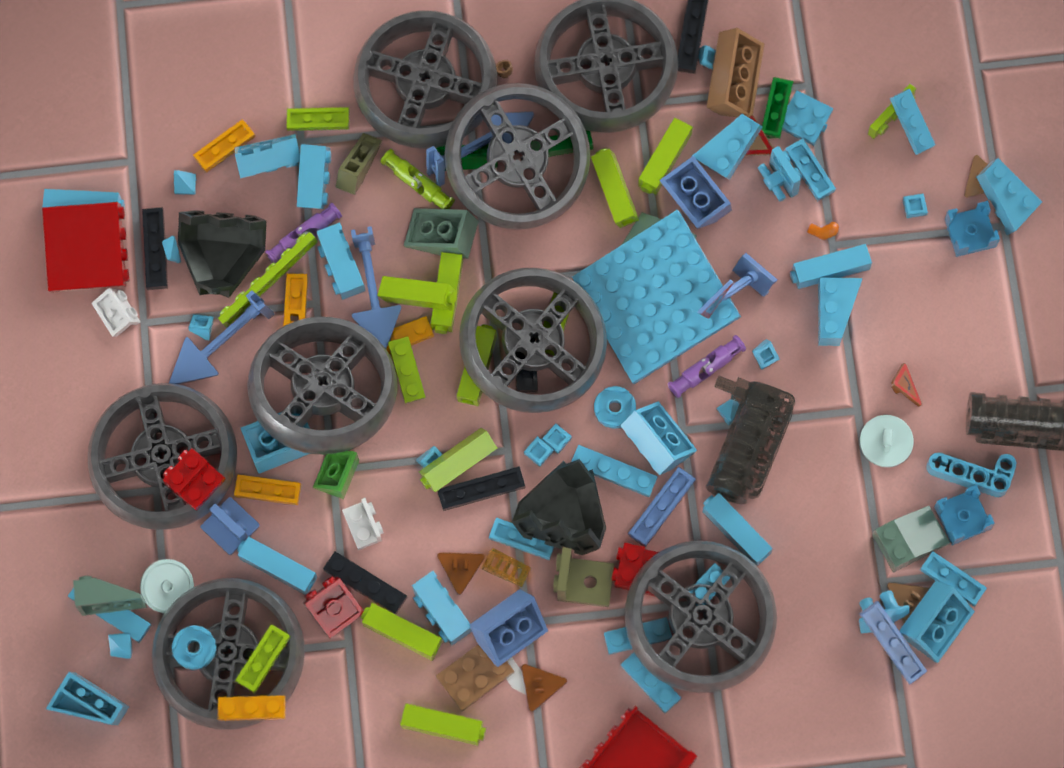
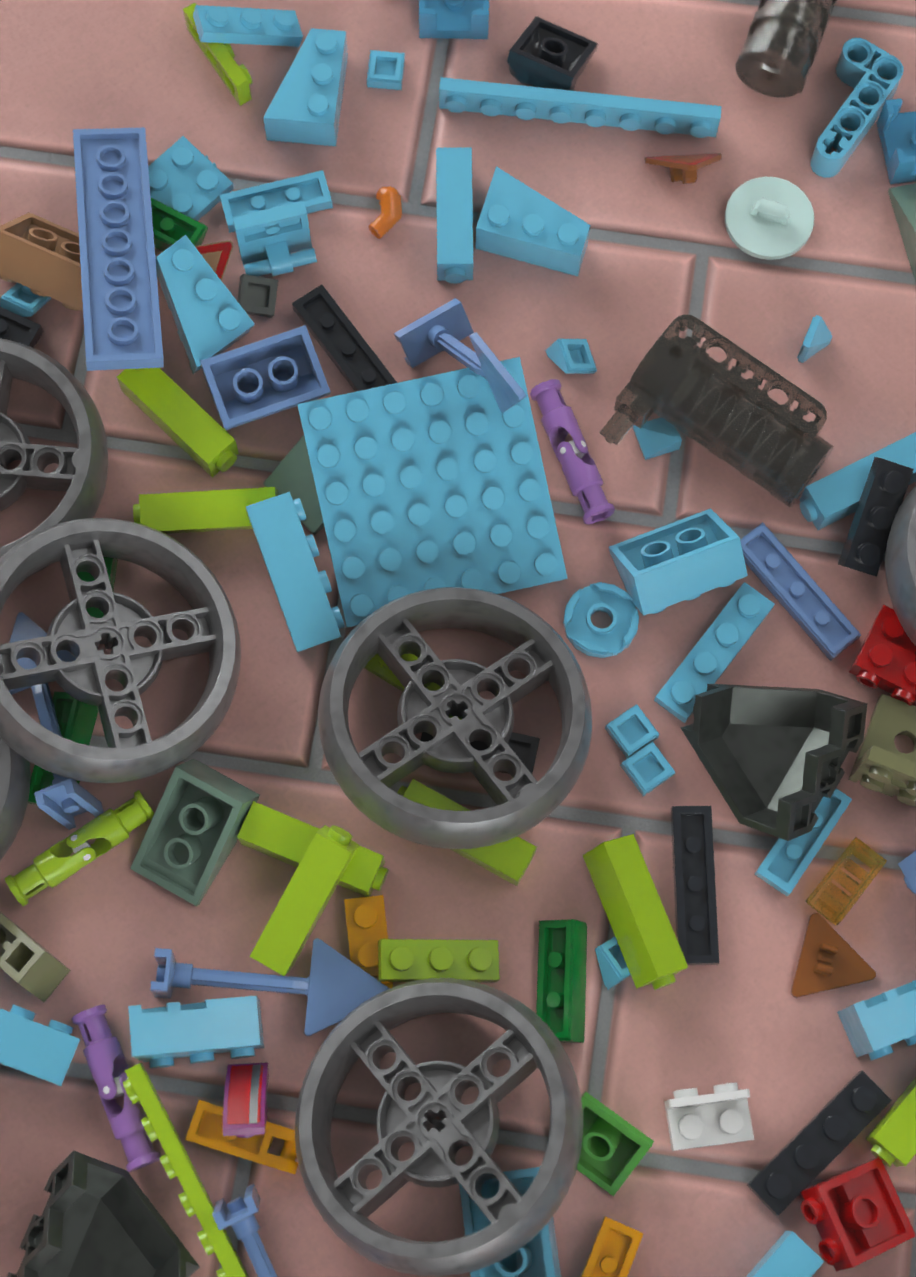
camera: 80 degrees left, 0 degrees up
none -> medium blue plate [73,128,164,371]
none -> slope [223,1062,269,1138]
none -> pearl dark grey plate [237,274,278,318]
none -> medium azure brick [246,491,345,652]
none -> medium azure wedge [263,28,348,147]
none -> black plate [292,284,397,392]
none -> medium azure plate [439,77,722,138]
none -> black slope [507,16,598,91]
none -> green slope [536,919,587,1043]
none -> medium azure slope [797,315,832,363]
none -> black plate [838,457,914,577]

